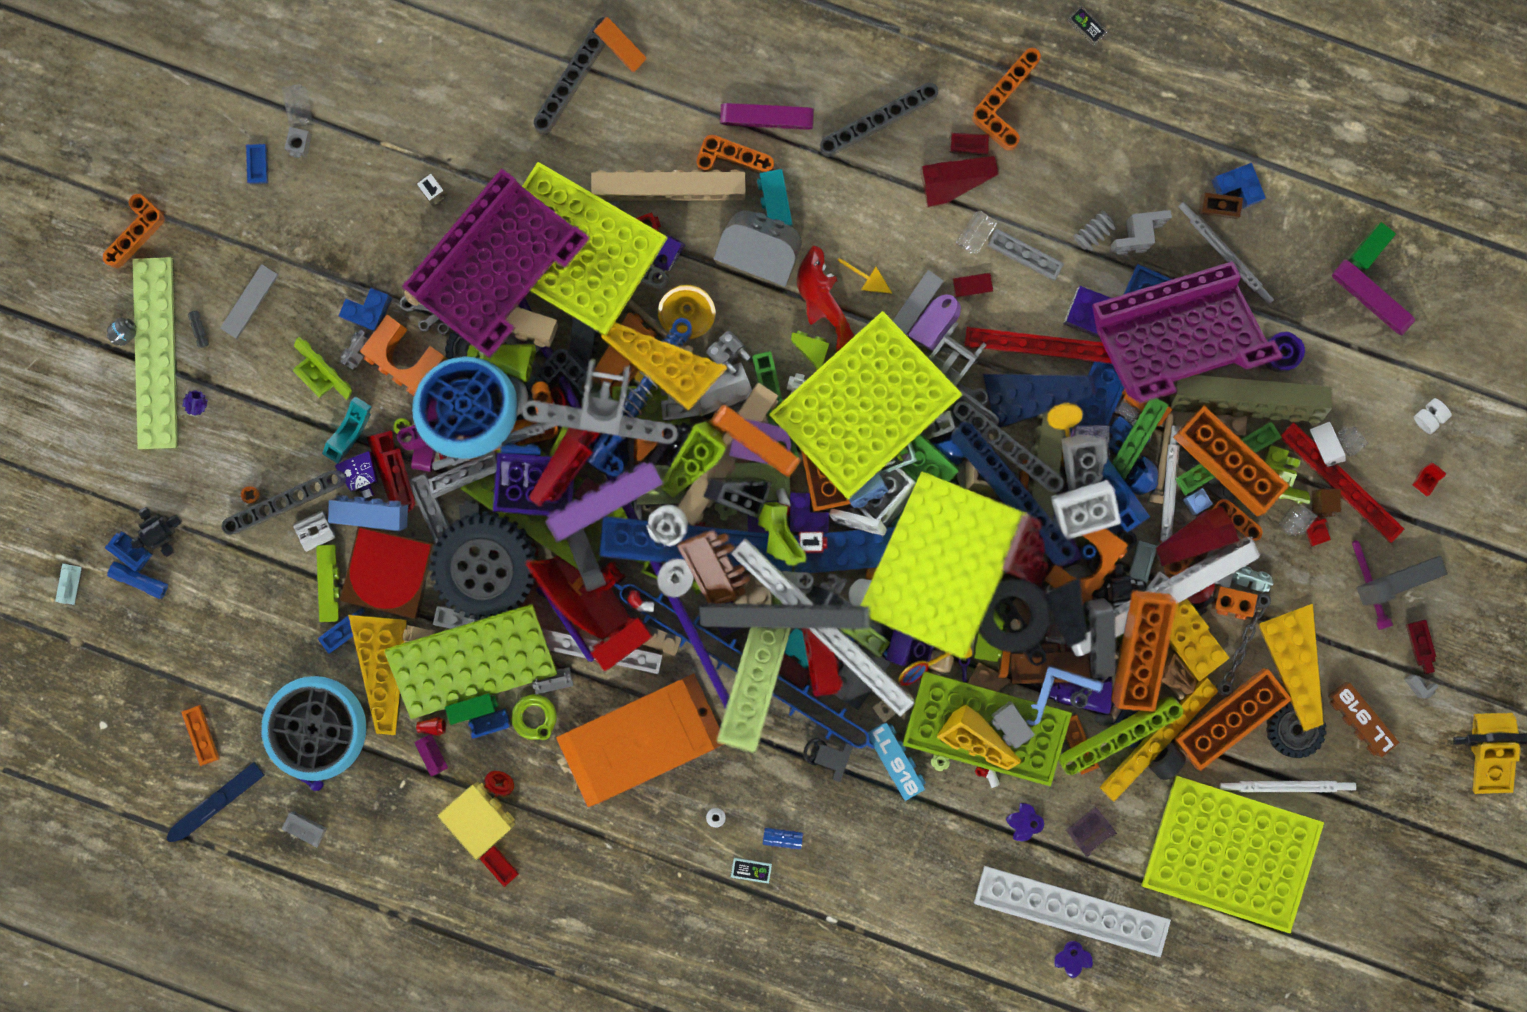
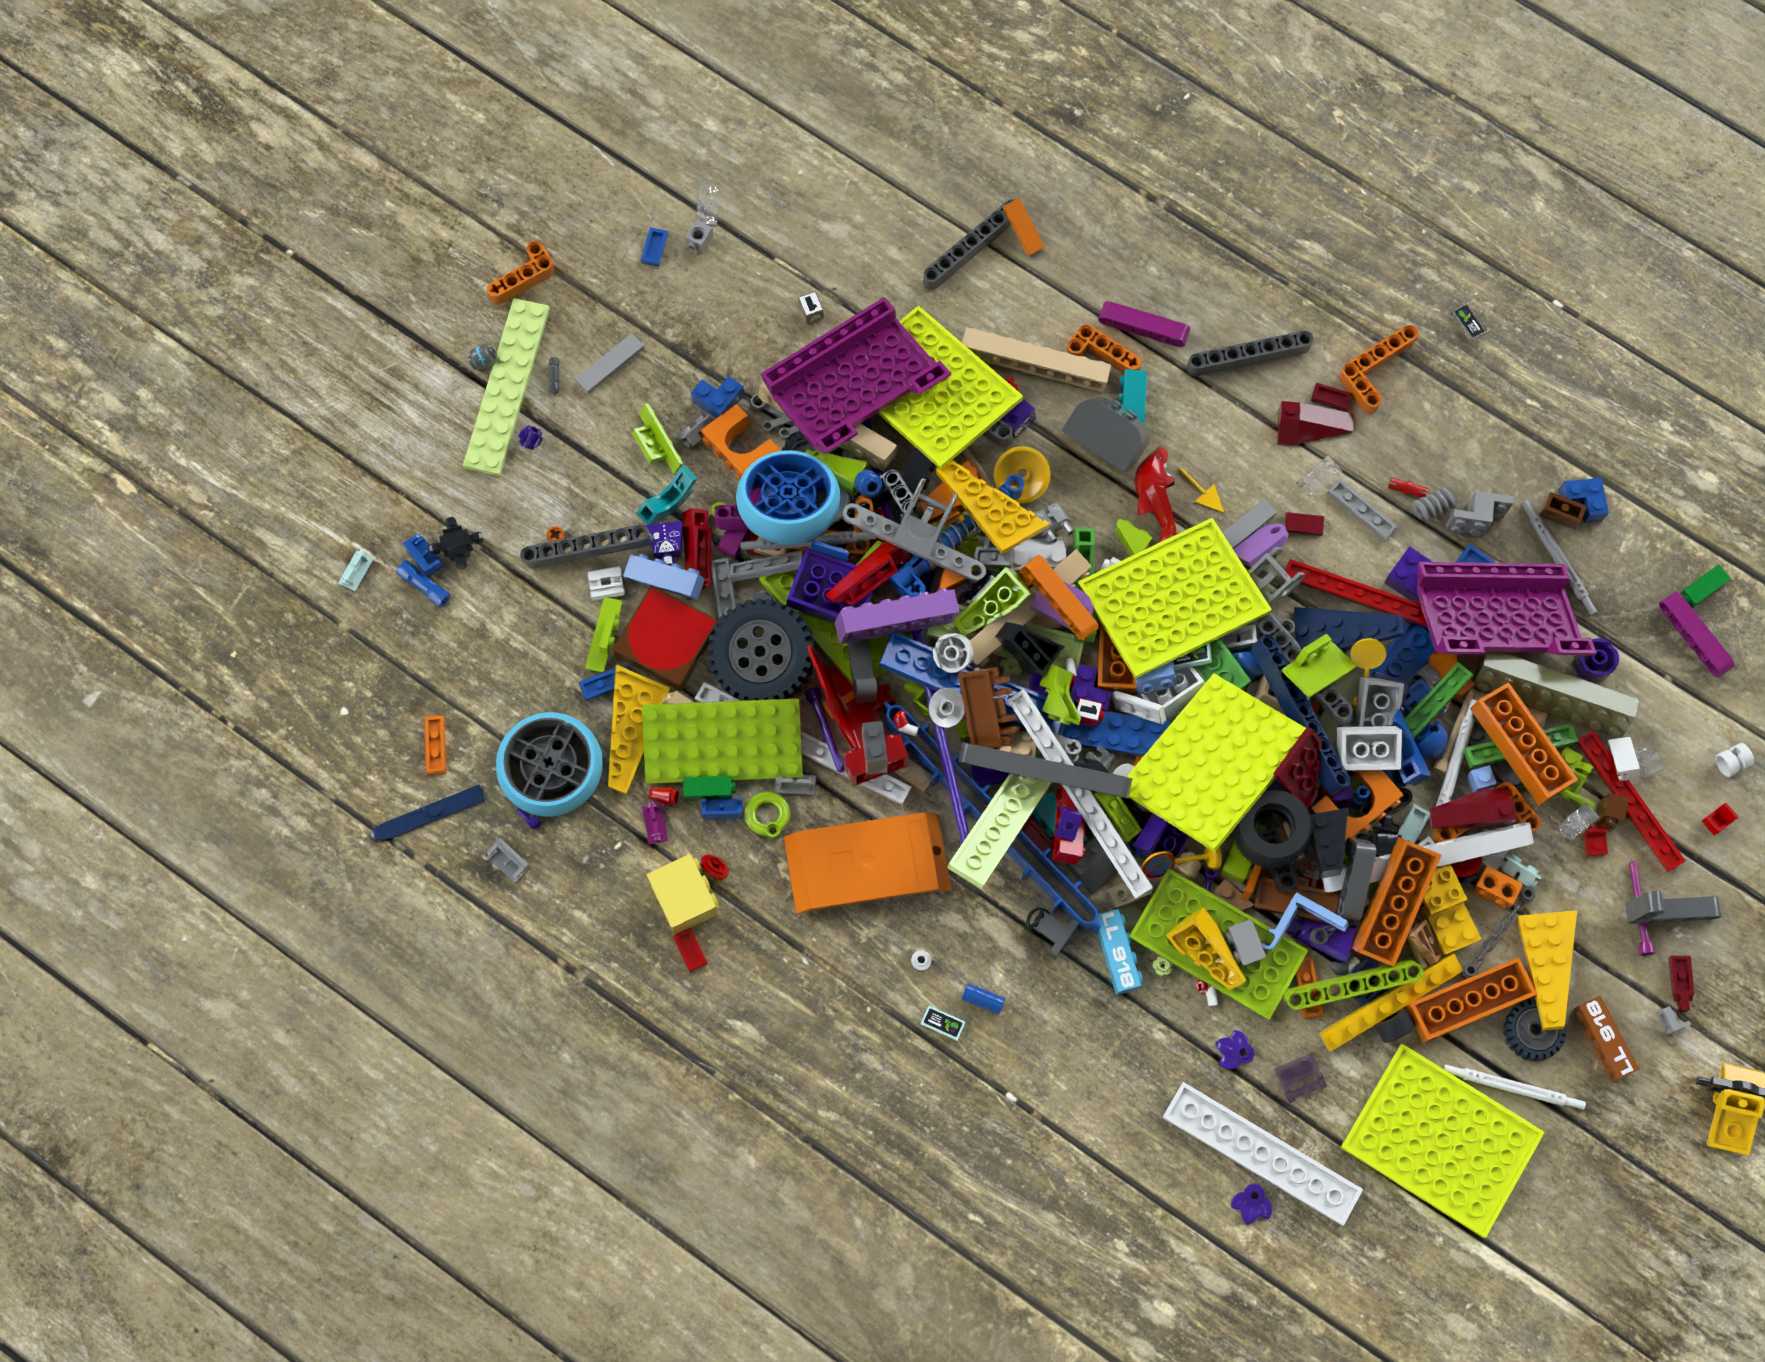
camera: 15 degrees right, 15 degrees down
none -> blue head [854,470,882,497]
none -> dark grey brick [862,721,887,775]
none -> dark purple bracket [1056,805,1082,841]
none -> lime bracket [1282,634,1357,697]
none -> red pin [1388,477,1428,498]

